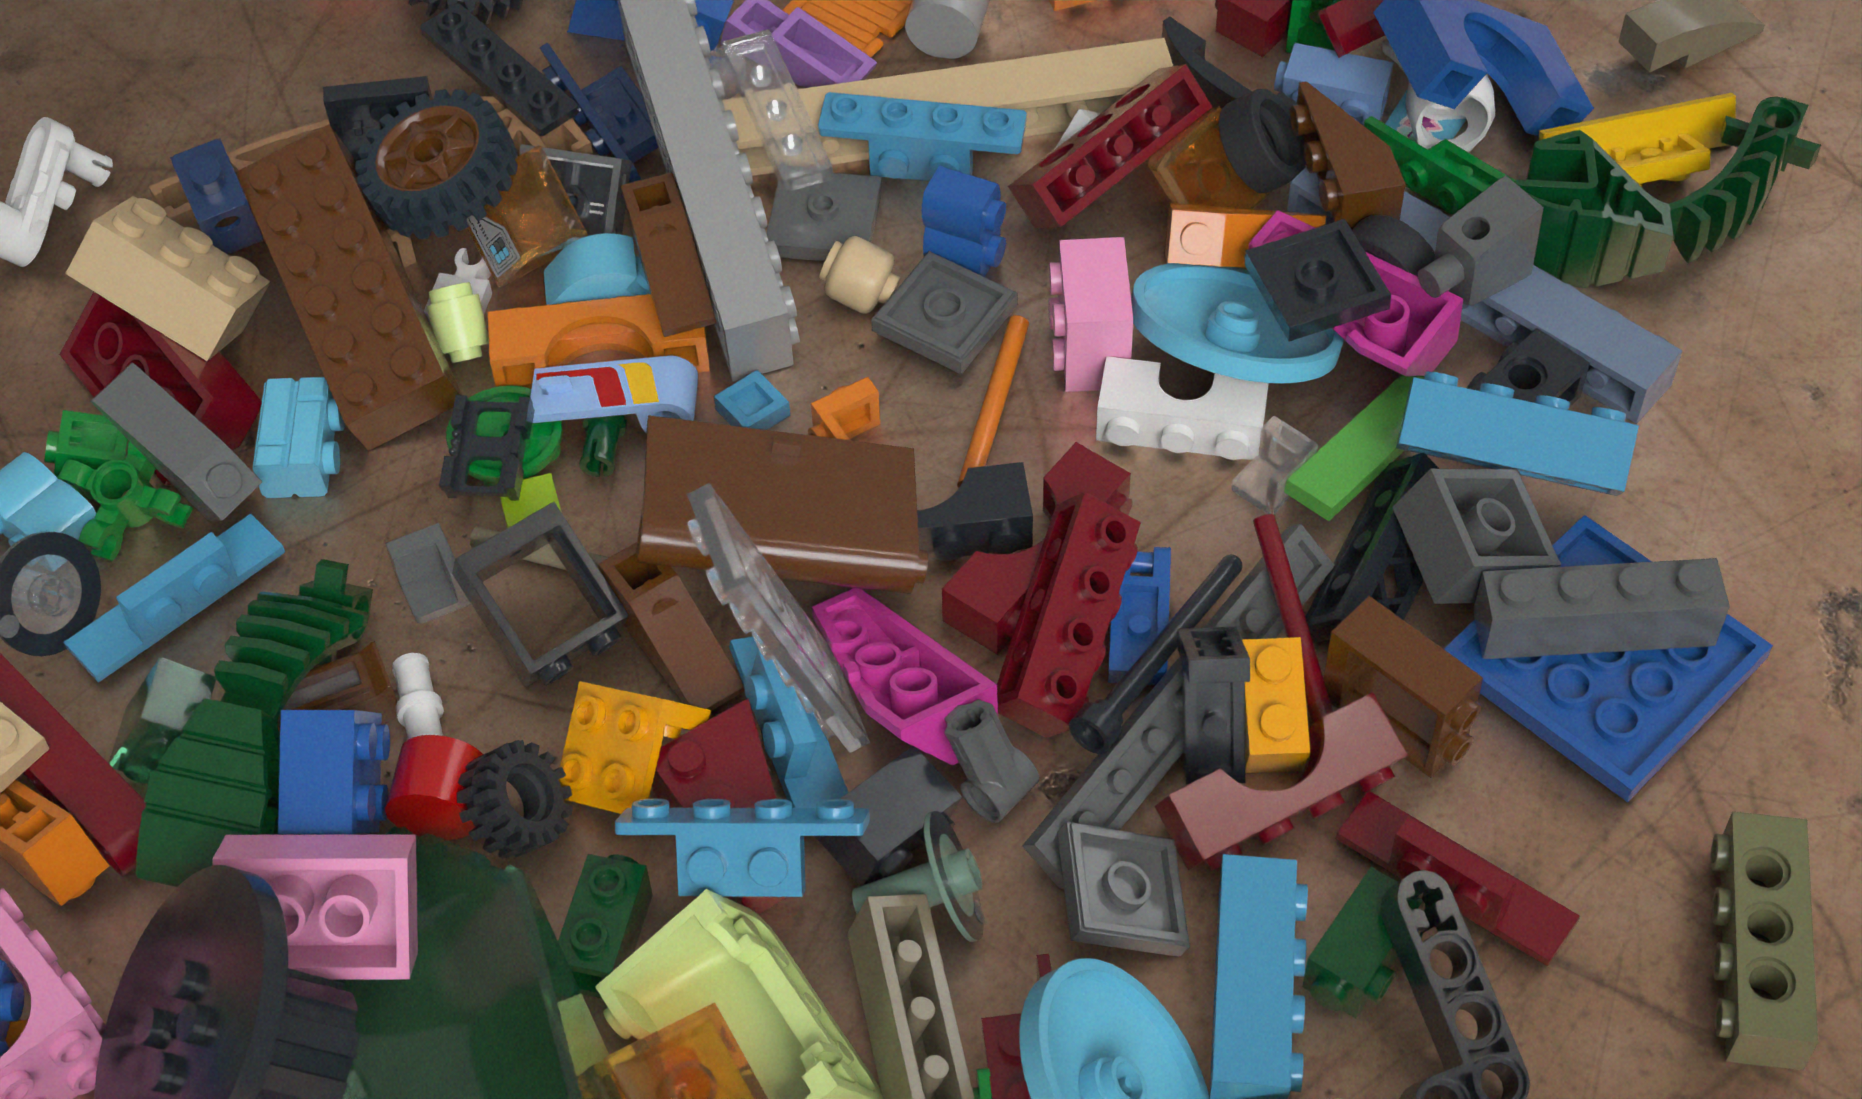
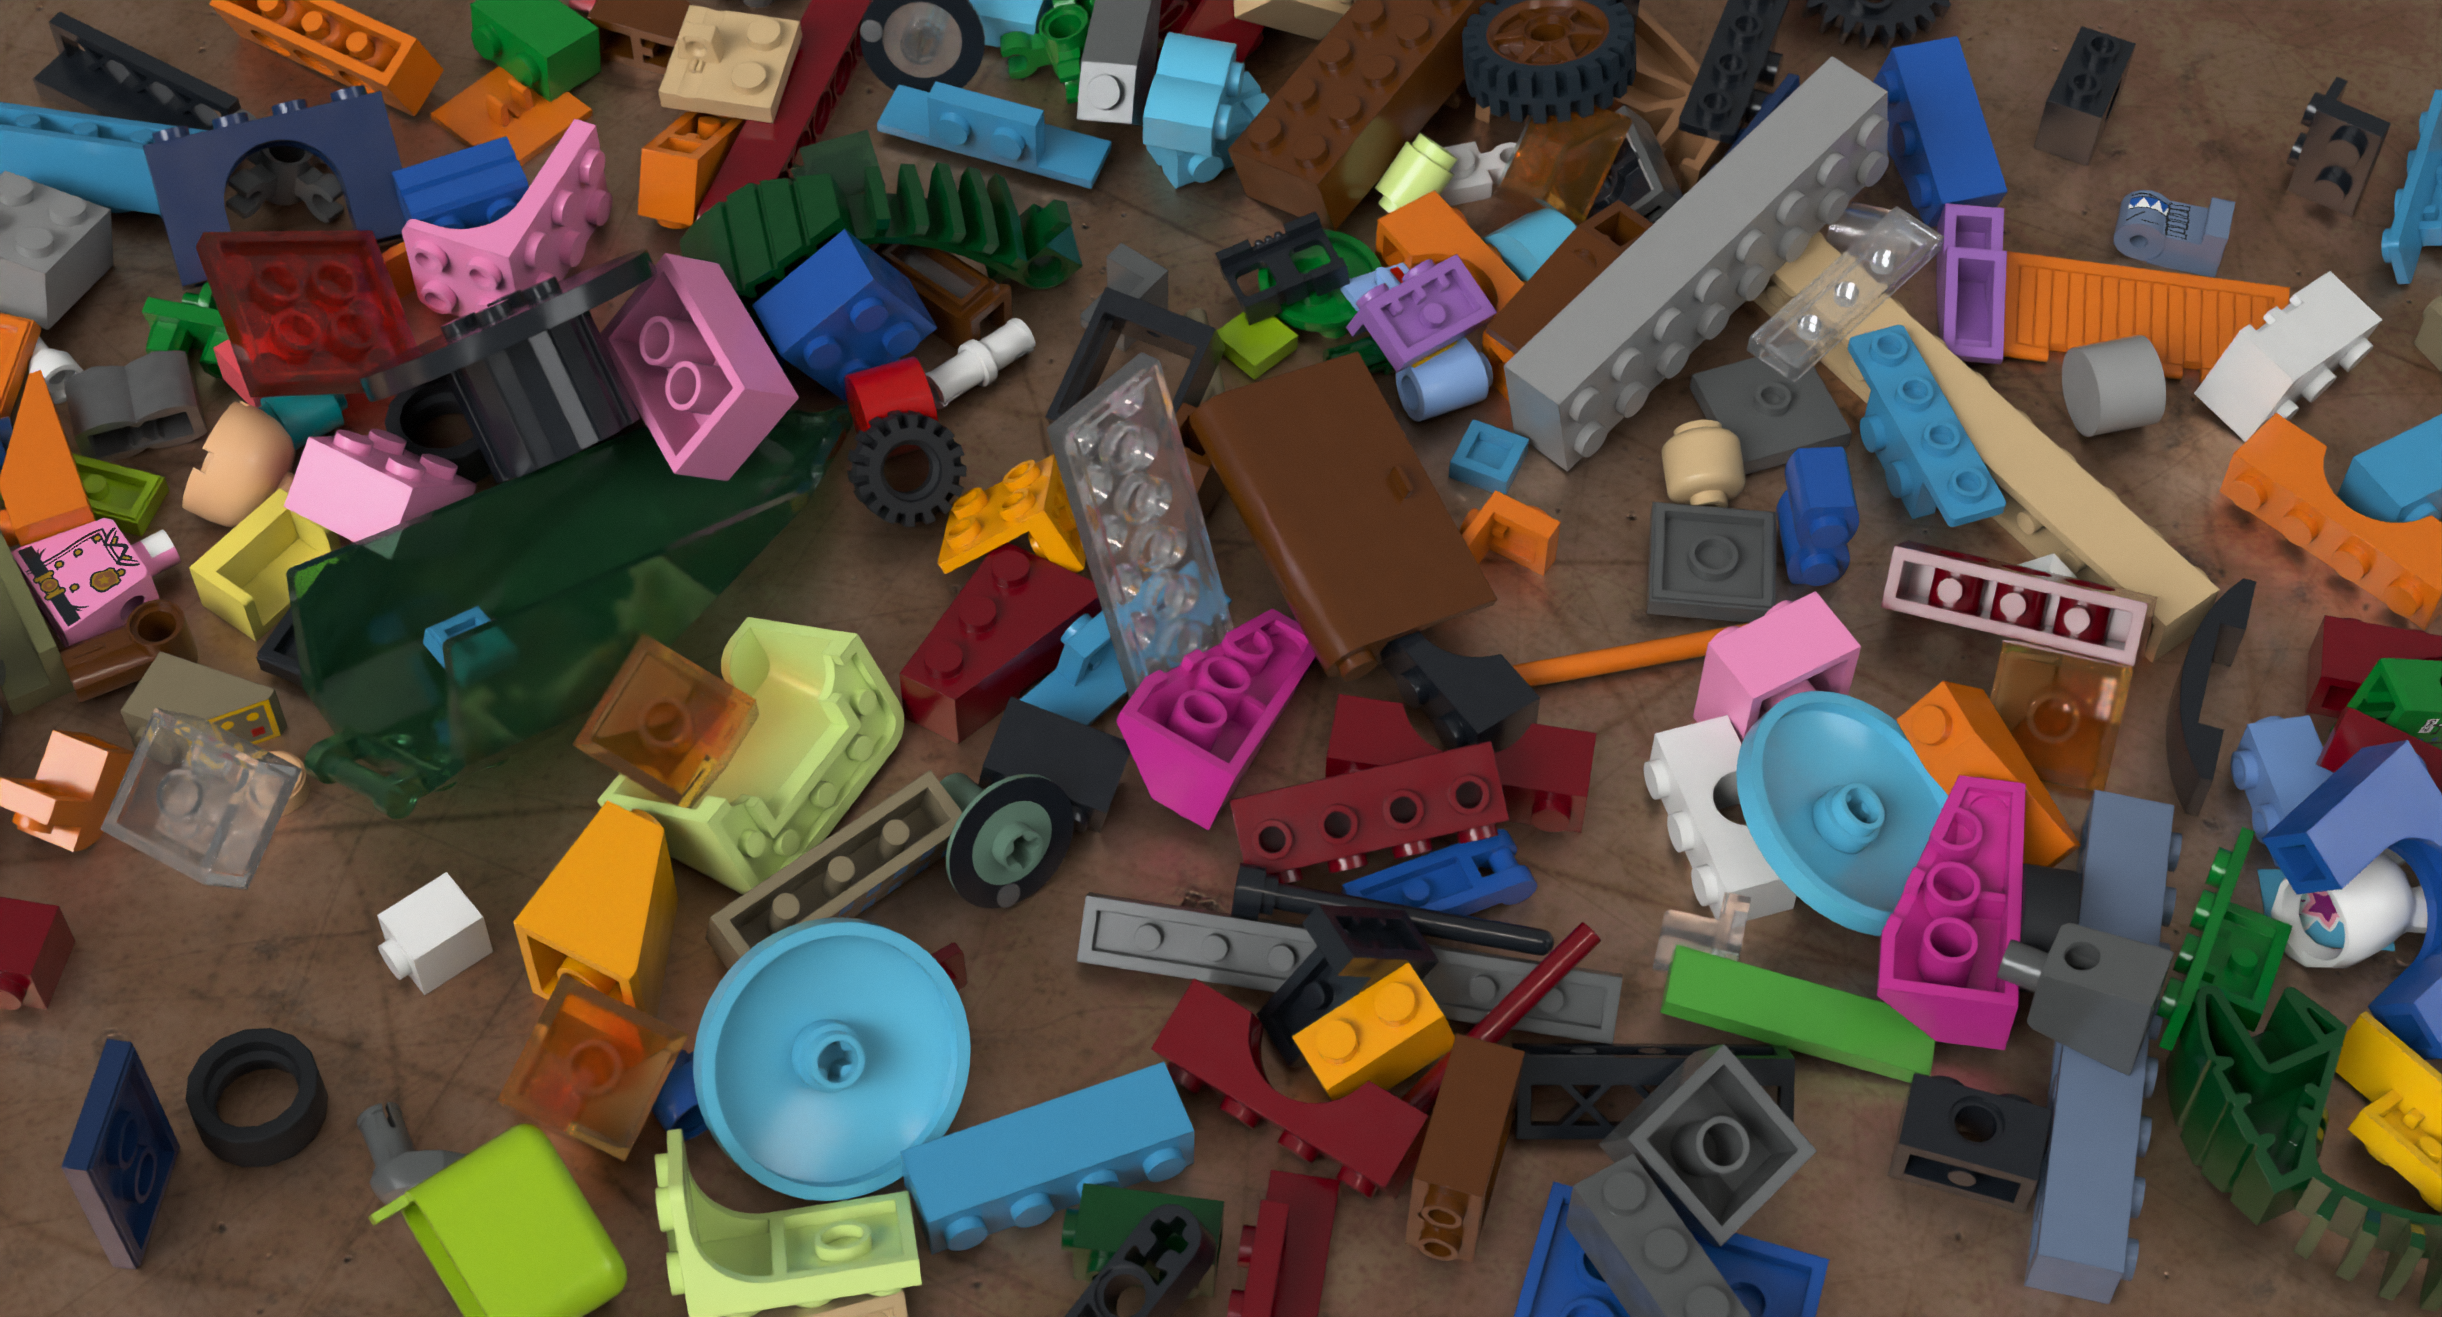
camera: 60 degrees right, 0 degrees up
dark green brick [551,854,653,999] -> none
dark azure bracket [615,799,870,897] -> none
dark grey piece [945,699,1040,823] -> none
dark grey plate [1057,822,1190,957] -> none
black tyre [1218,89,1306,193] -> none
black plate [1245,219,1391,342] -> none
reddish brown slope [1290,81,1406,229] -> none
dark azure brick [1396,371,1639,496] -> none
none -> medium azure brick [1143,32,1245,156]
none -> medium lavender bracket [1346,254,1497,373]

